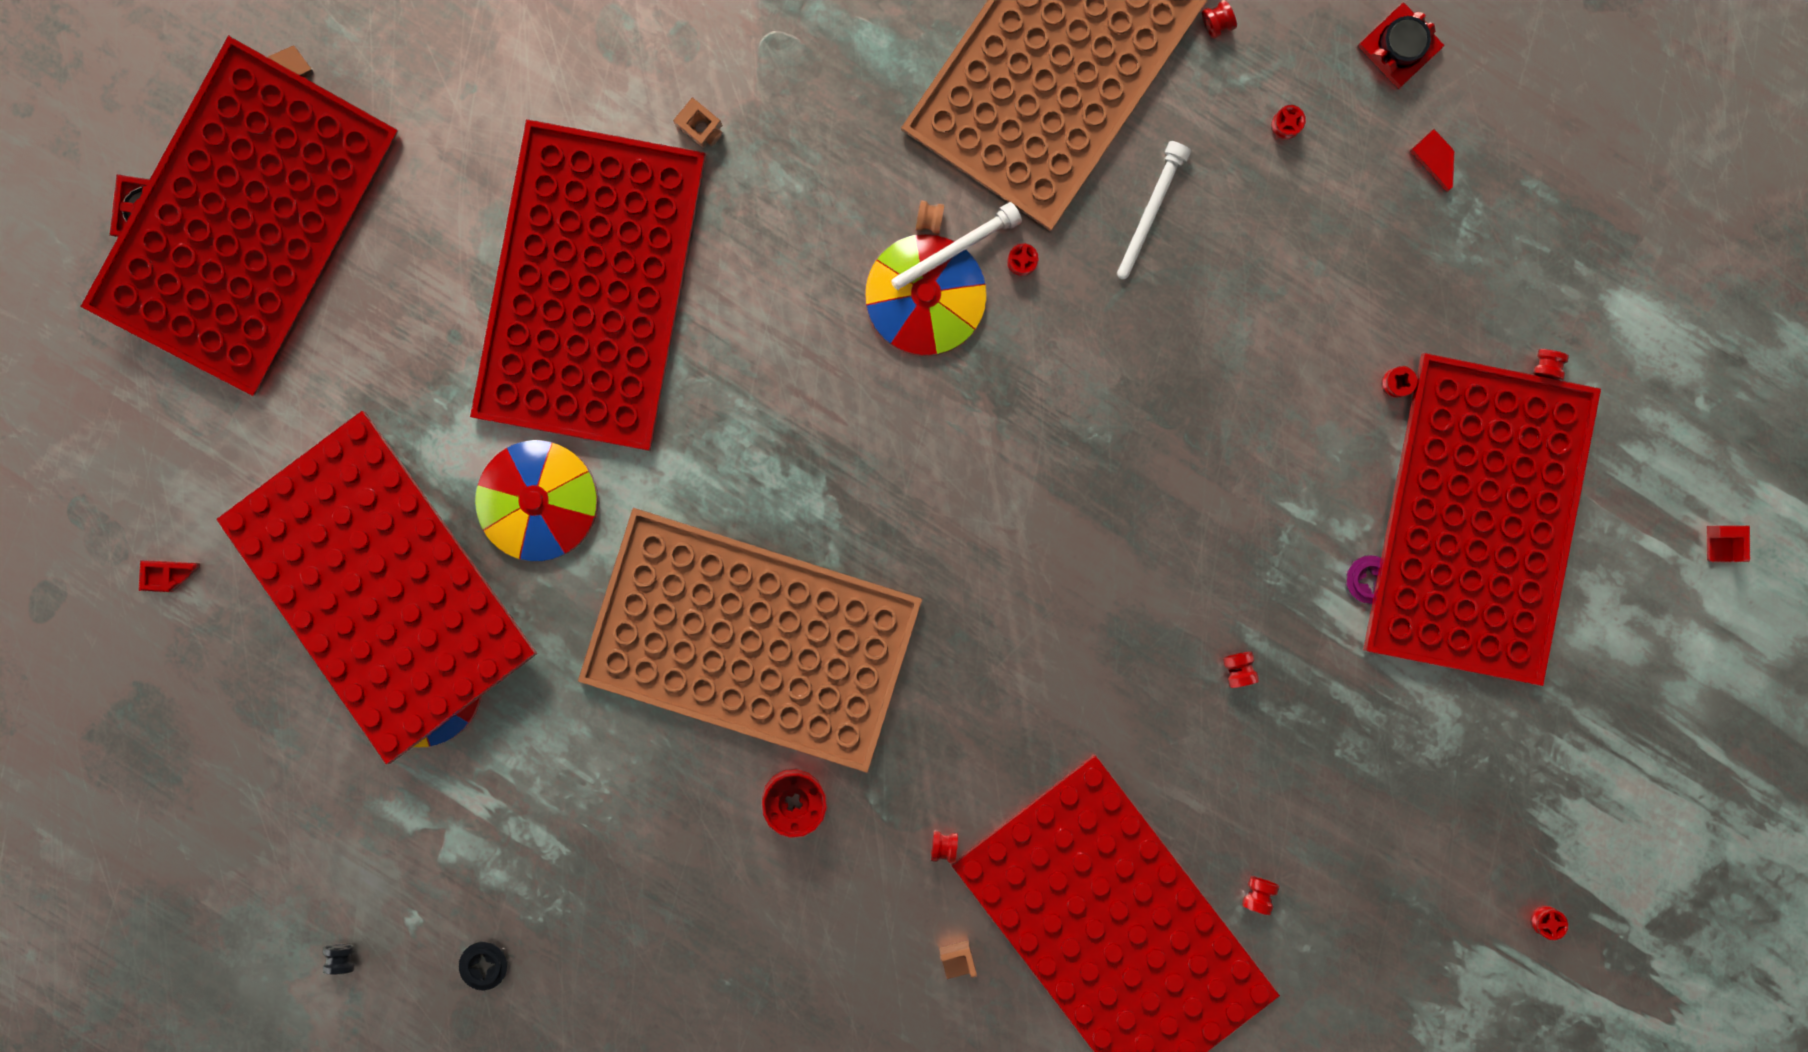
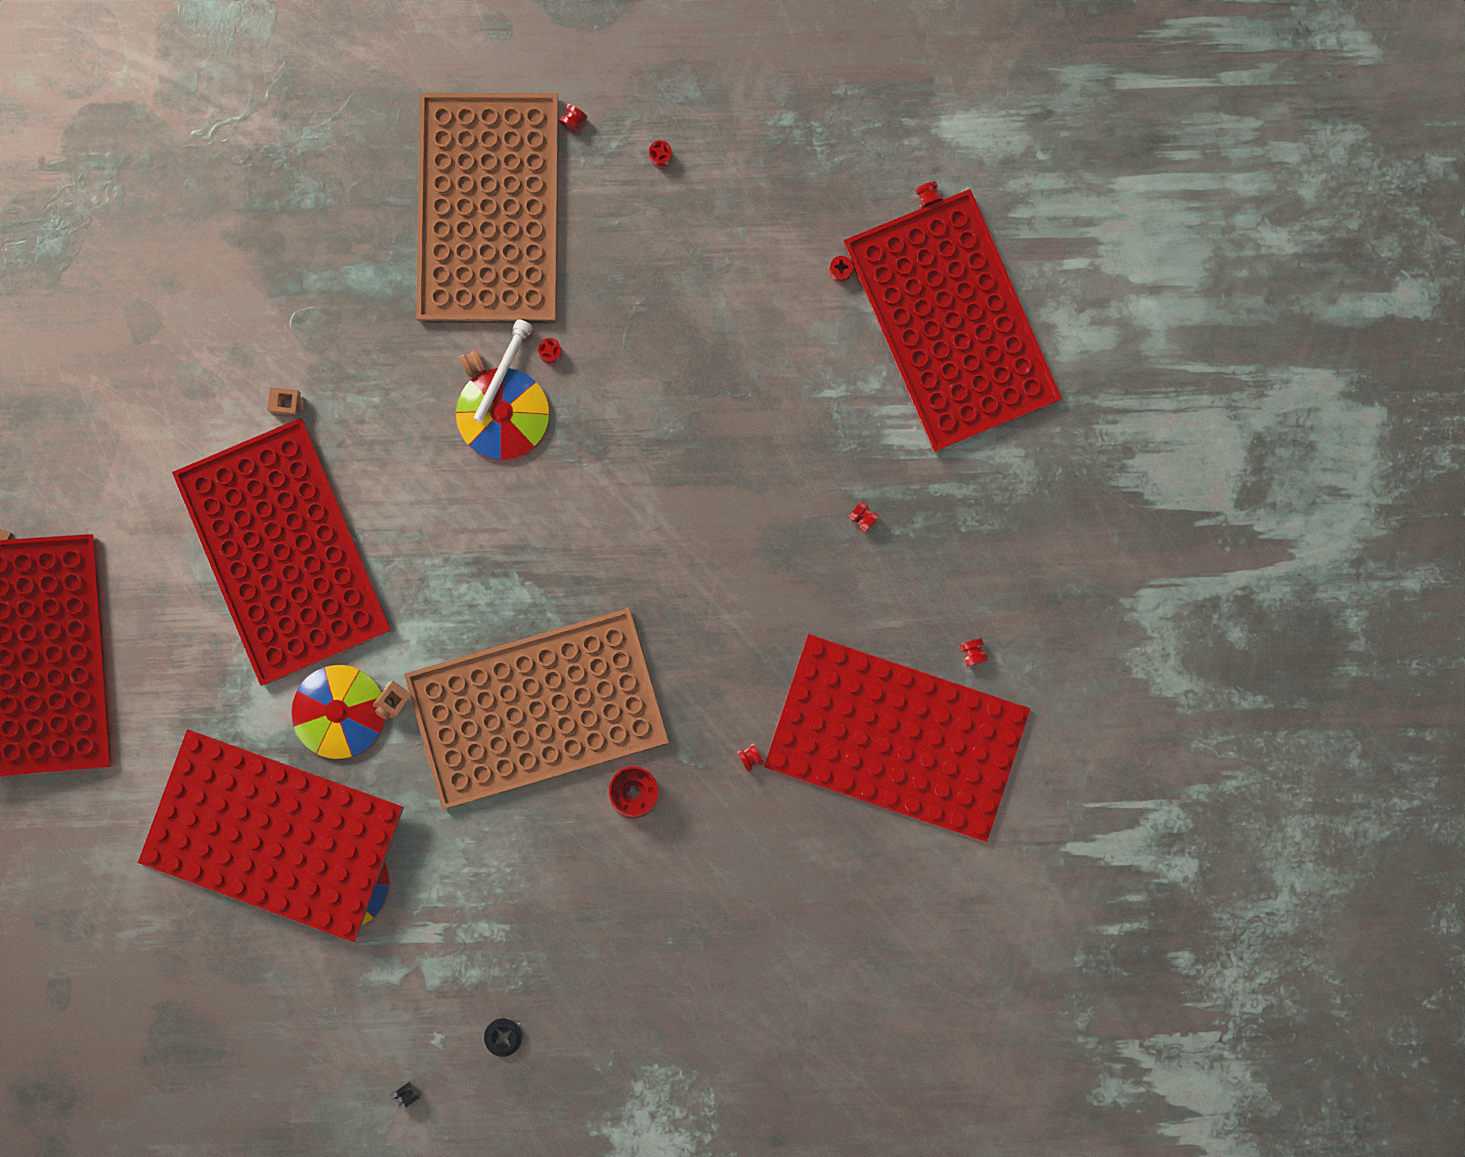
camera: 30 degrees left, 5 degrees down
red tile [139,560,200,592] -> none
nougat panel [939,940,977,979] -> none
white piece [1117,141,1192,280] -> none
magenta gear [1346,555,1381,604] -> none
piece [1358,2,1445,89] -> none
red tile [1410,129,1455,192] -> none
red wheel [1530,905,1568,940] -> none
red panel [1707,526,1750,562] -> none
none -> nougat brick [373,680,412,719]

